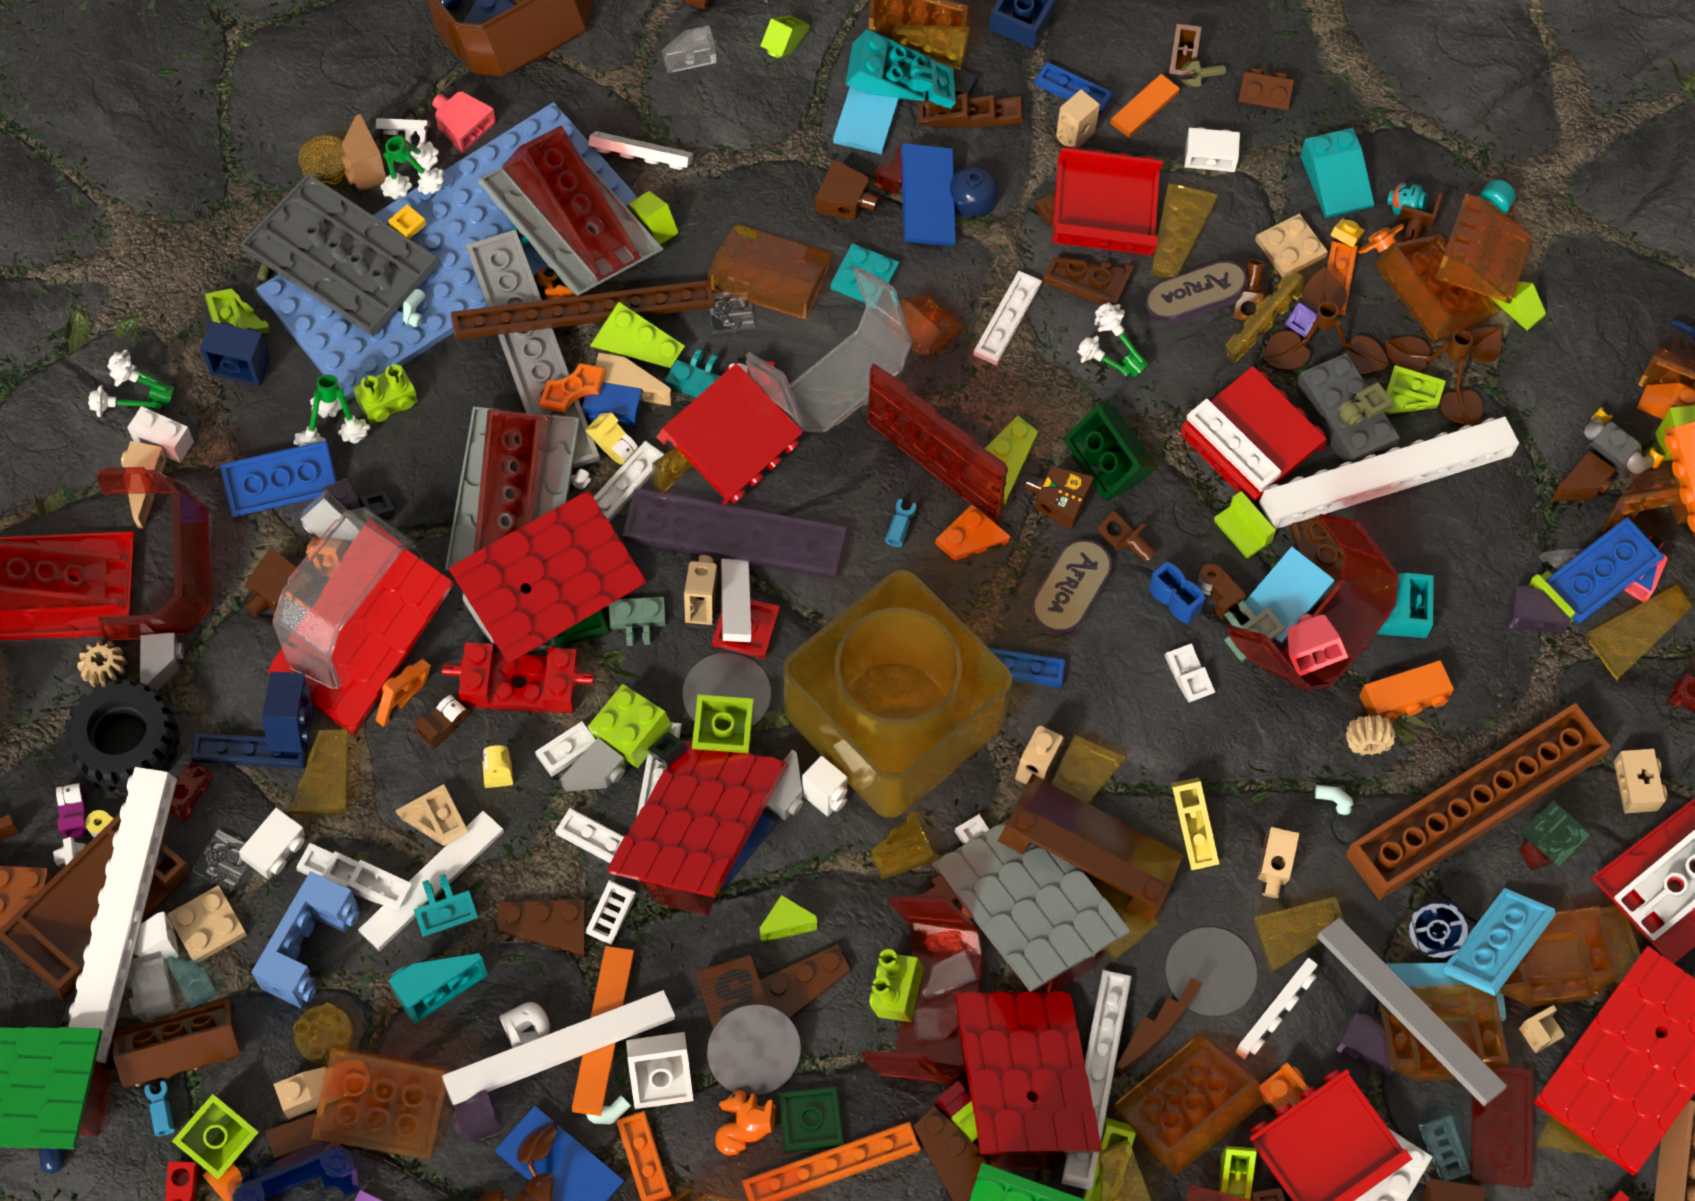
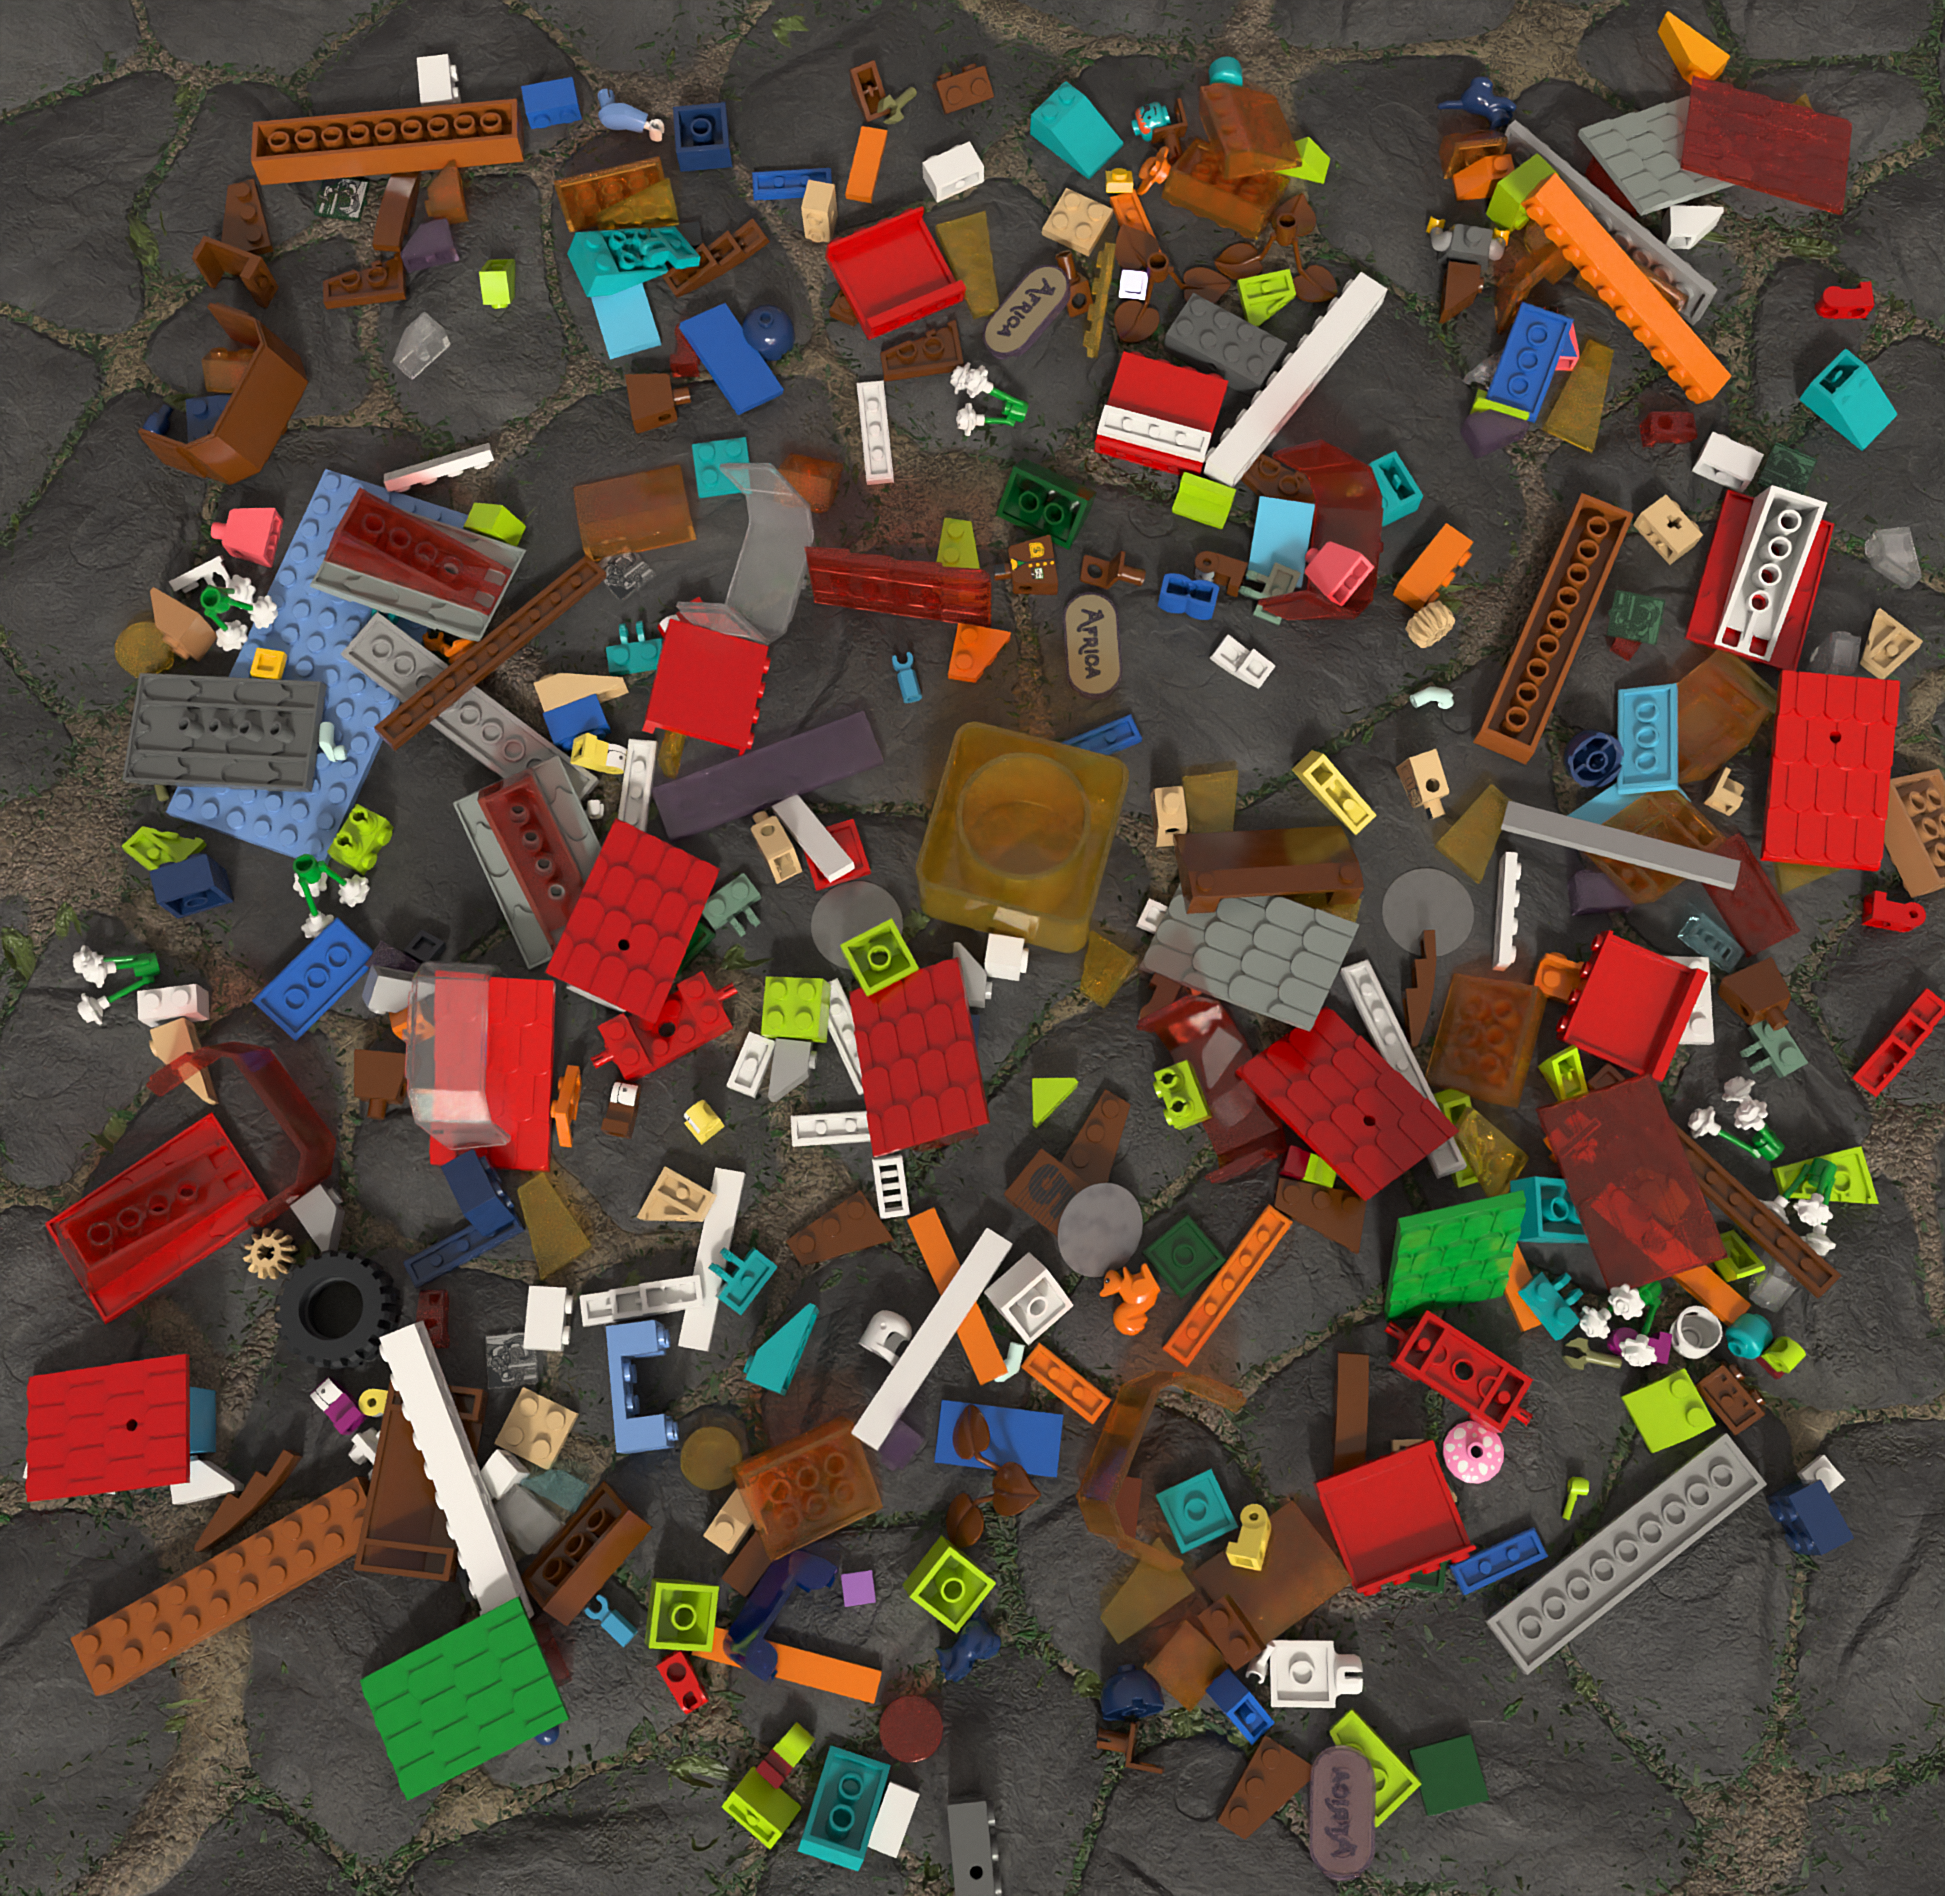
camera: 30 degrees left, 10 degrees up
orange tile [539,363,607,413] -> none
lime wing [589,302,685,368] -> none
black tile [648,732,688,767] -> none
olive plate [1339,382,1393,427] -> none

